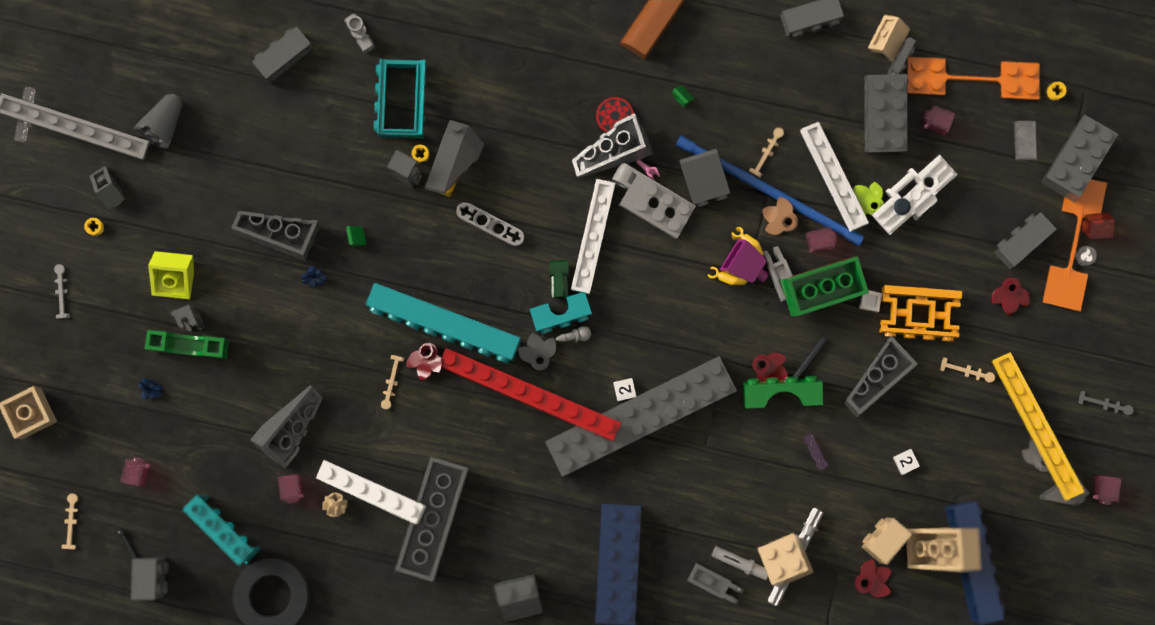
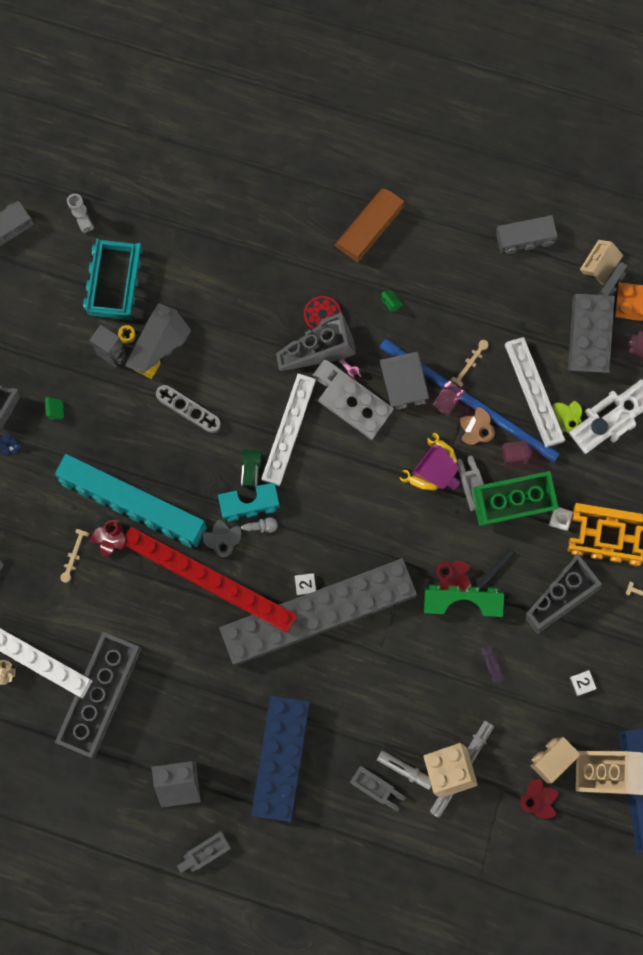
camera: 10 degrees right, 5 degrees down
none -> clear pink brick [433,381,465,415]

